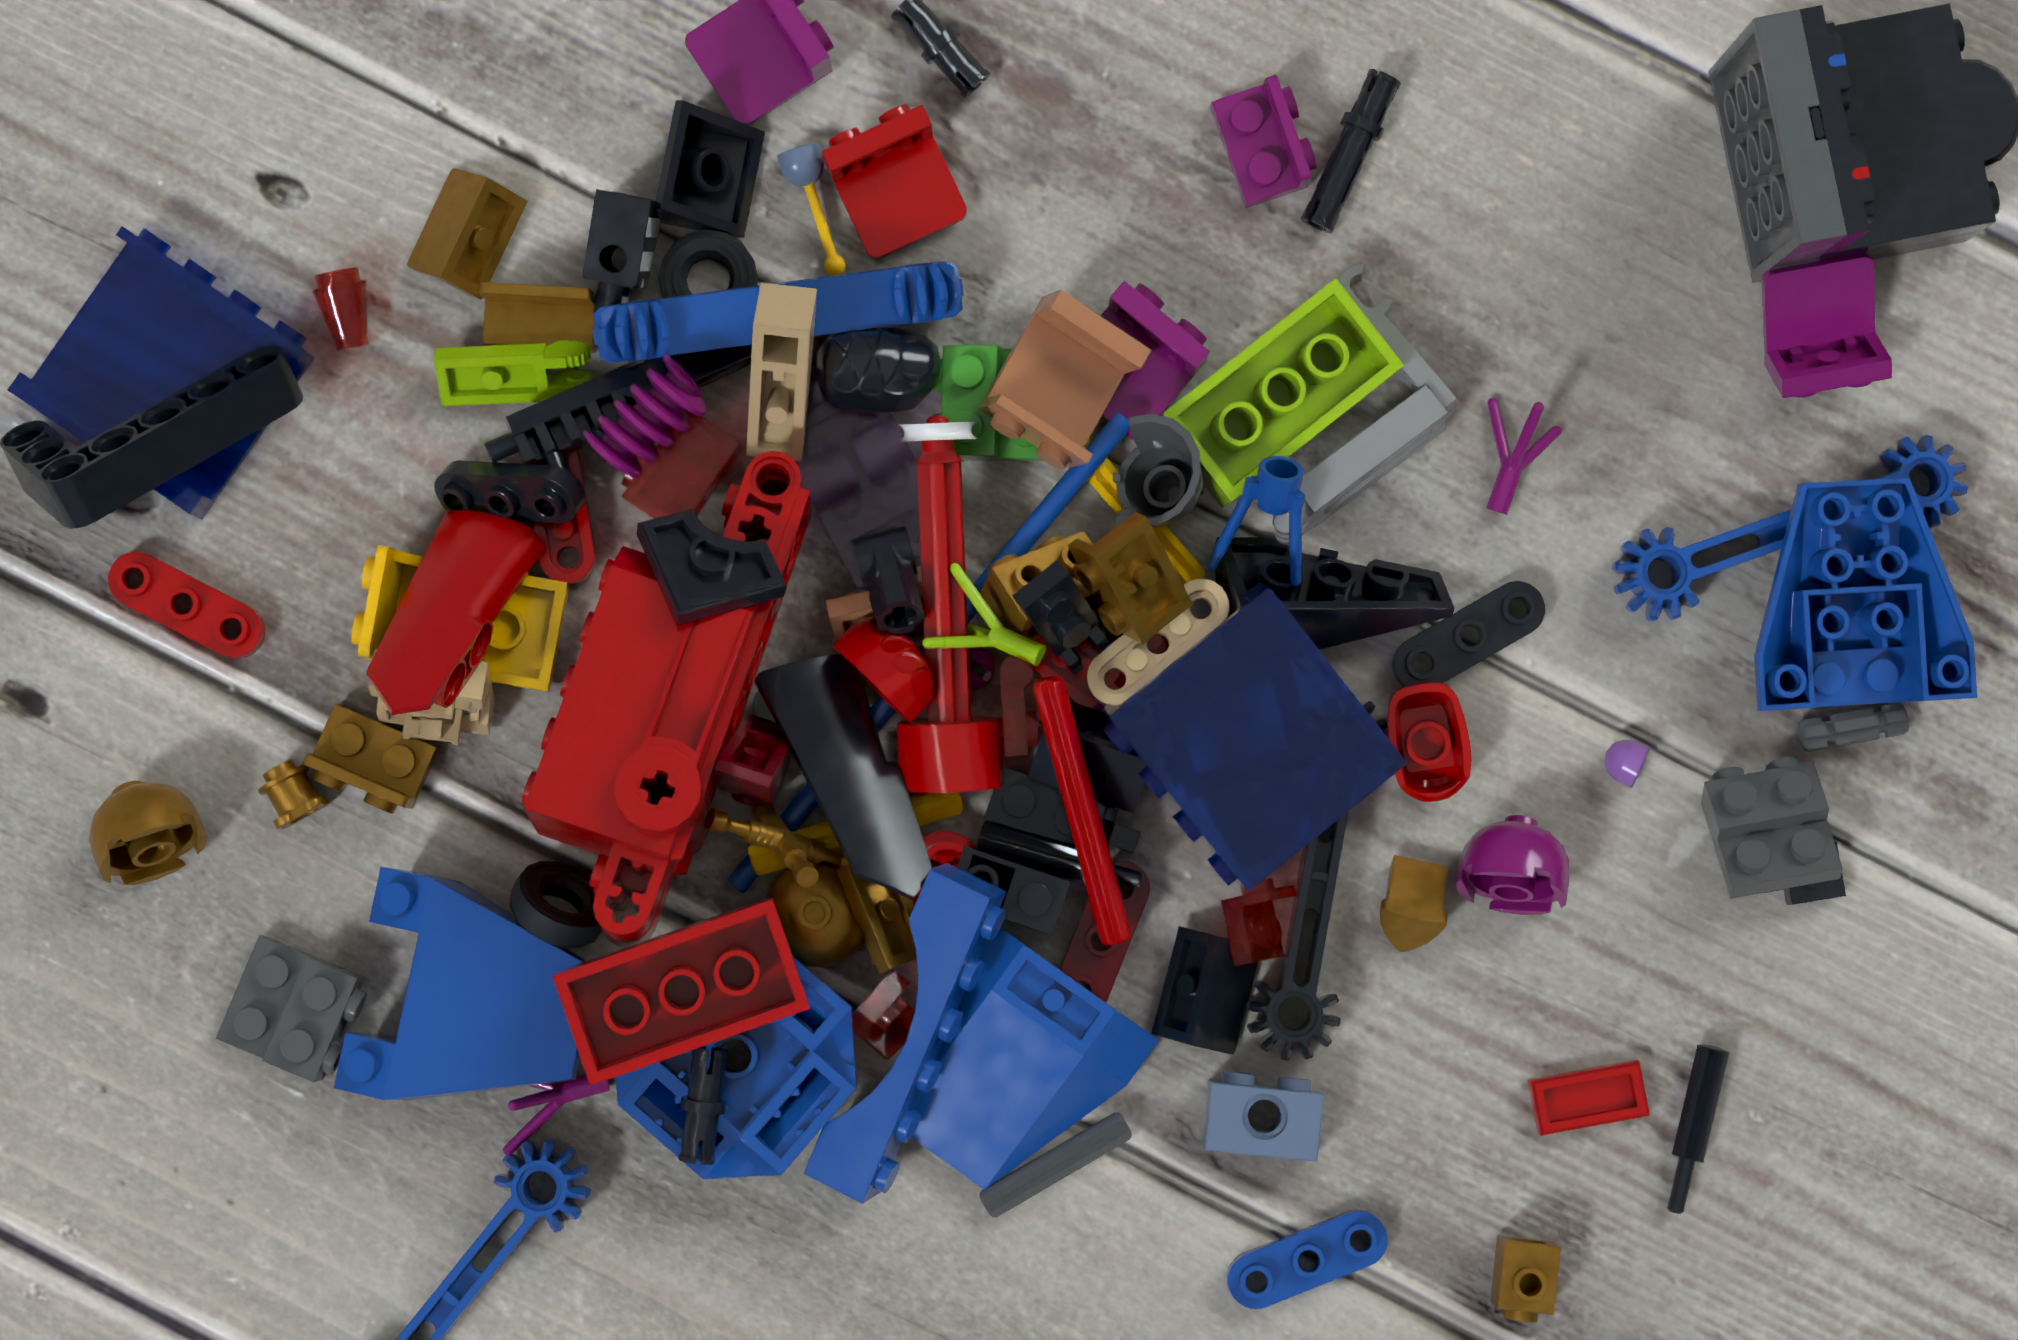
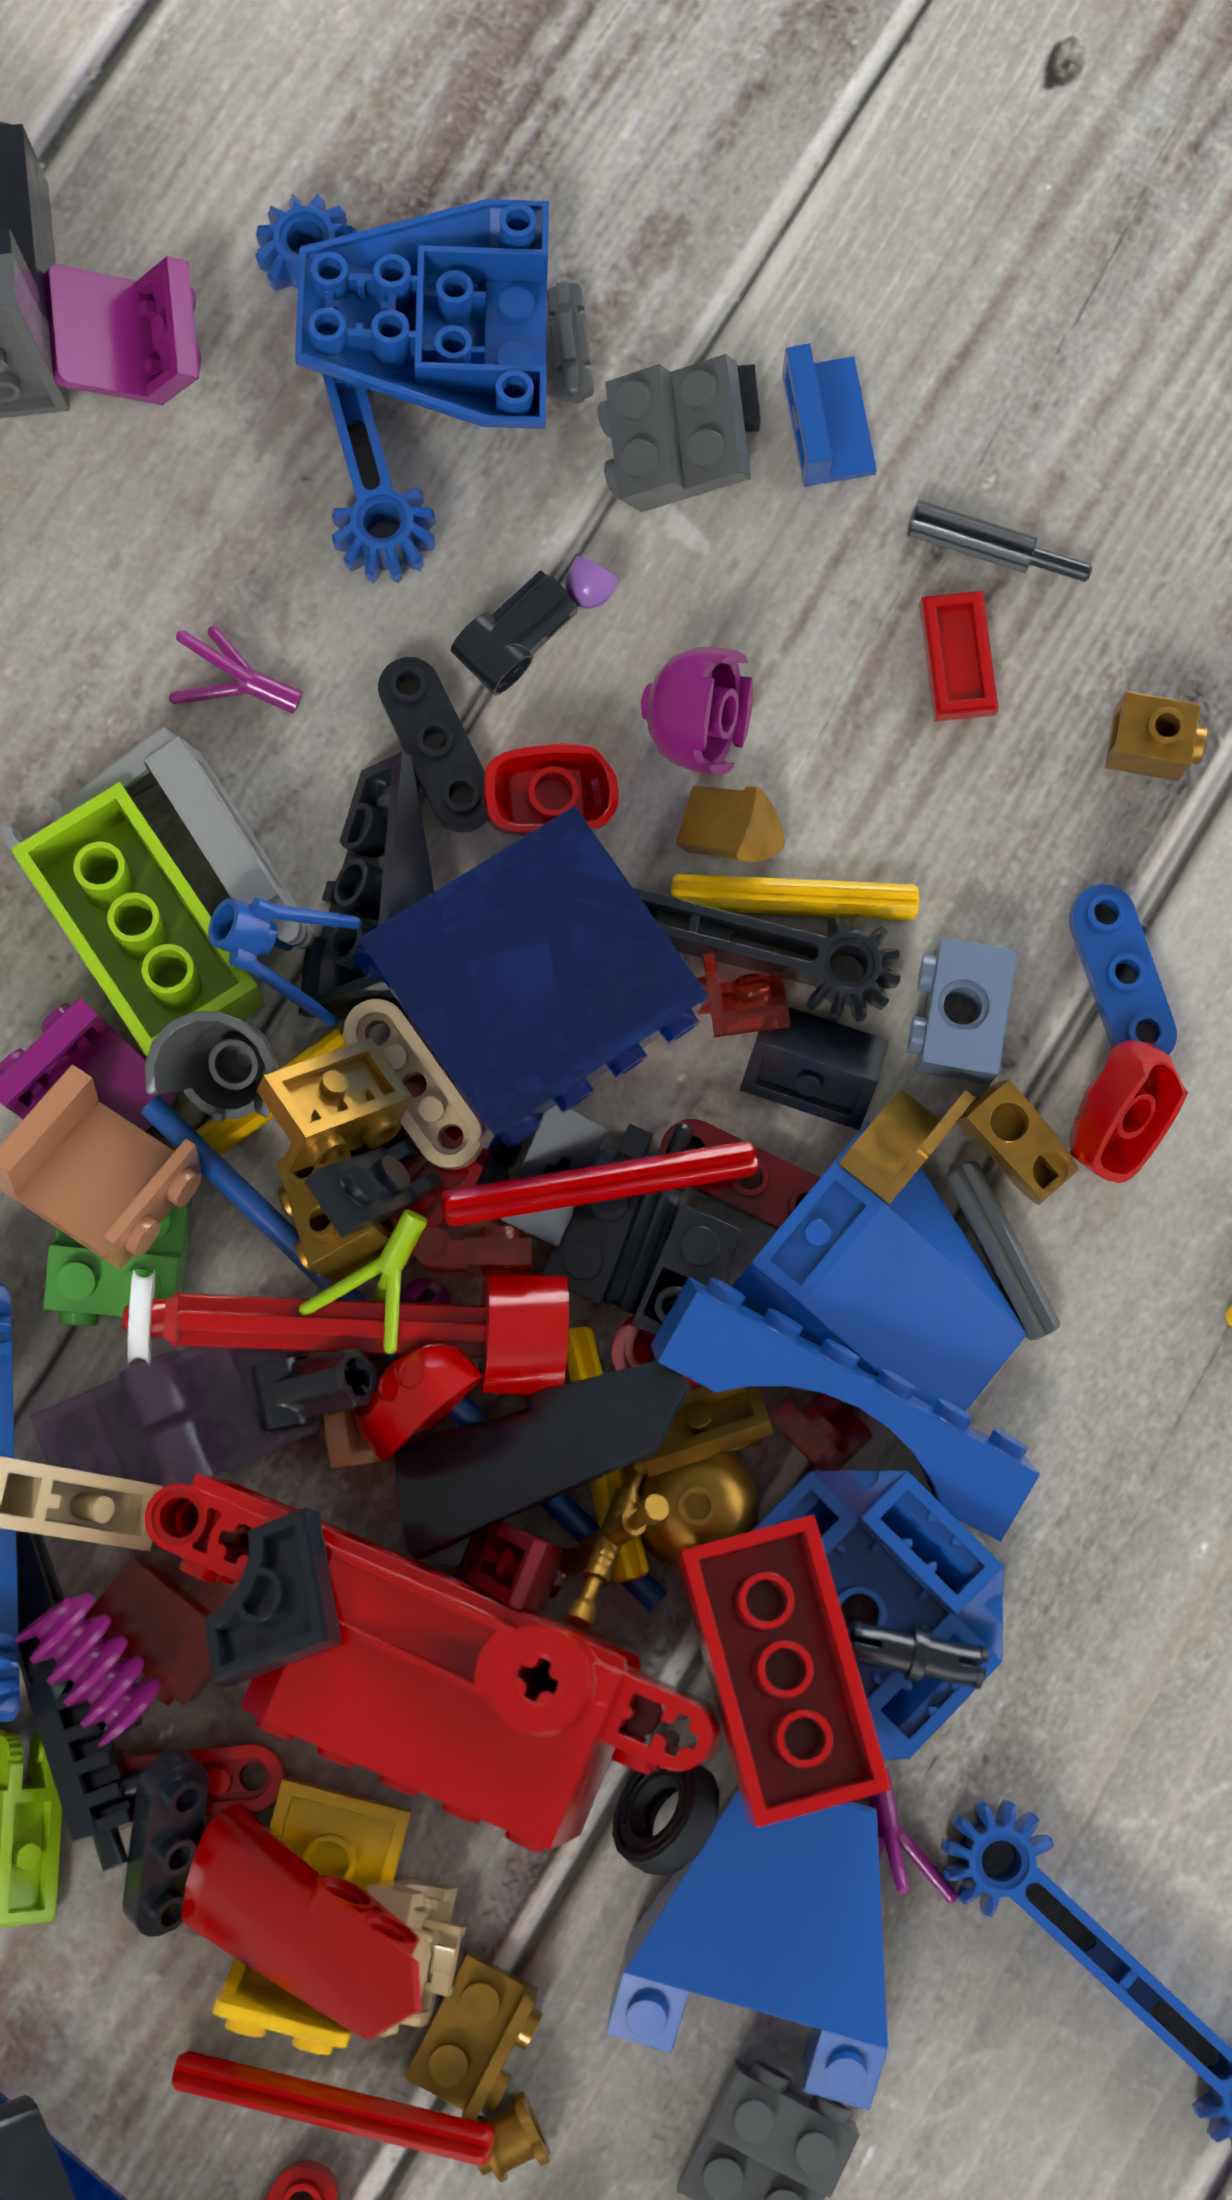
camera: 85 degrees left, 5 degrees down
black piece [817,327,941,412] -> none
none -> red axle [172,2051,496,2166]
none -> black piece [450,570,577,696]
none -> yellow axle [671,874,920,921]
none -> blue panel [782,343,877,487]
none -> pearl gold panel [839,1088,975,1204]
none -> pearl gold leg [956,1079,1079,1205]
none -> red piece [1069,1040,1188,1183]

